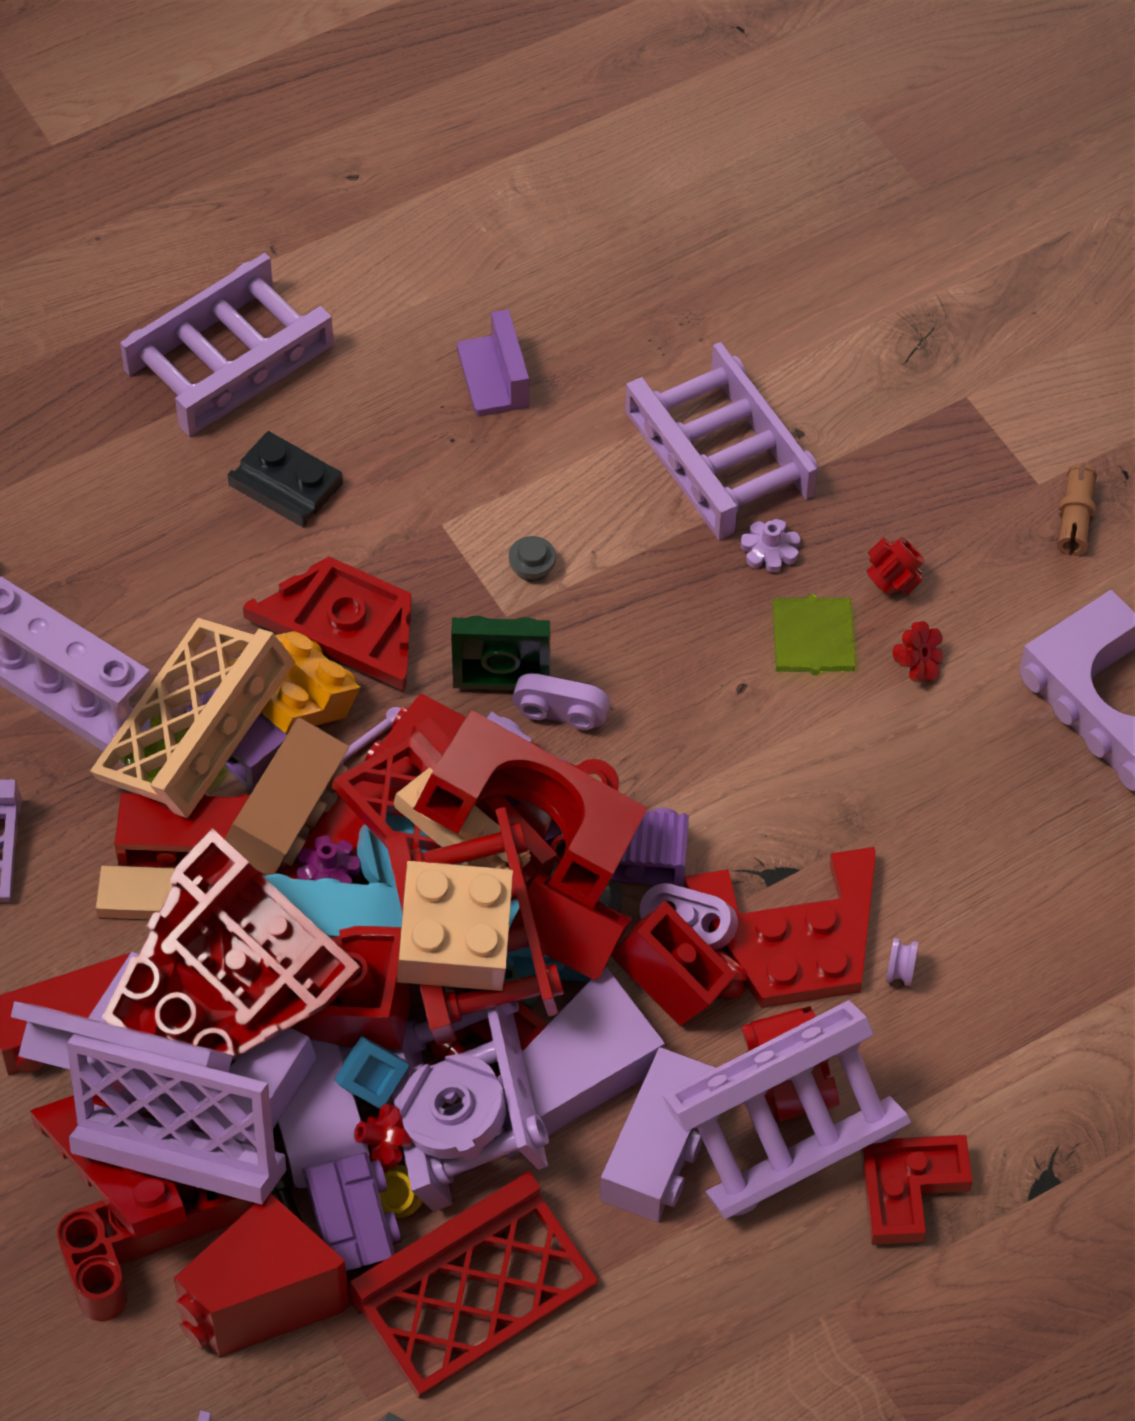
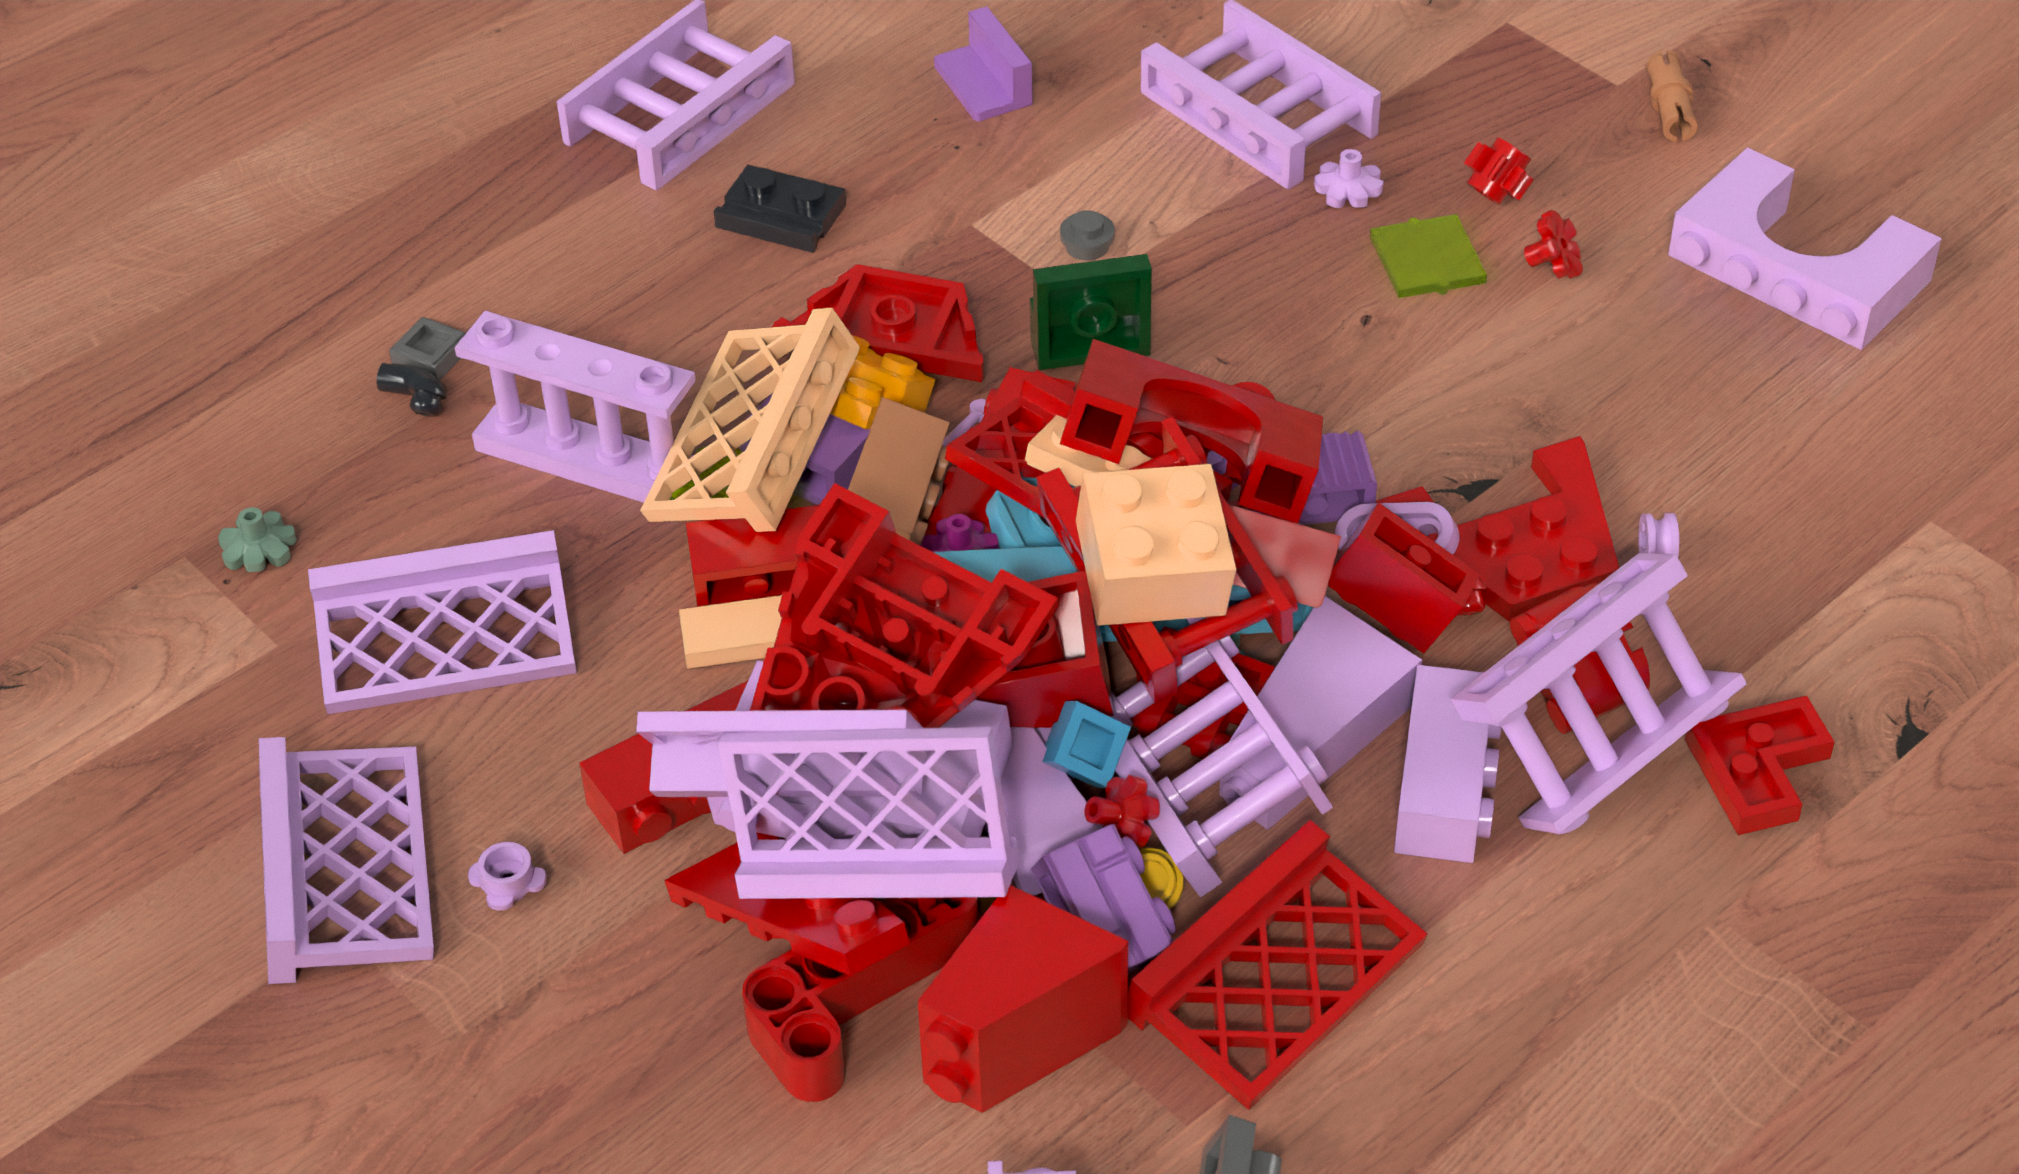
camera: 10 degrees left, 10 degrees down
lavender plate [399,1054,507,1161] -> none
lavender plate [512,674,611,730] -> none

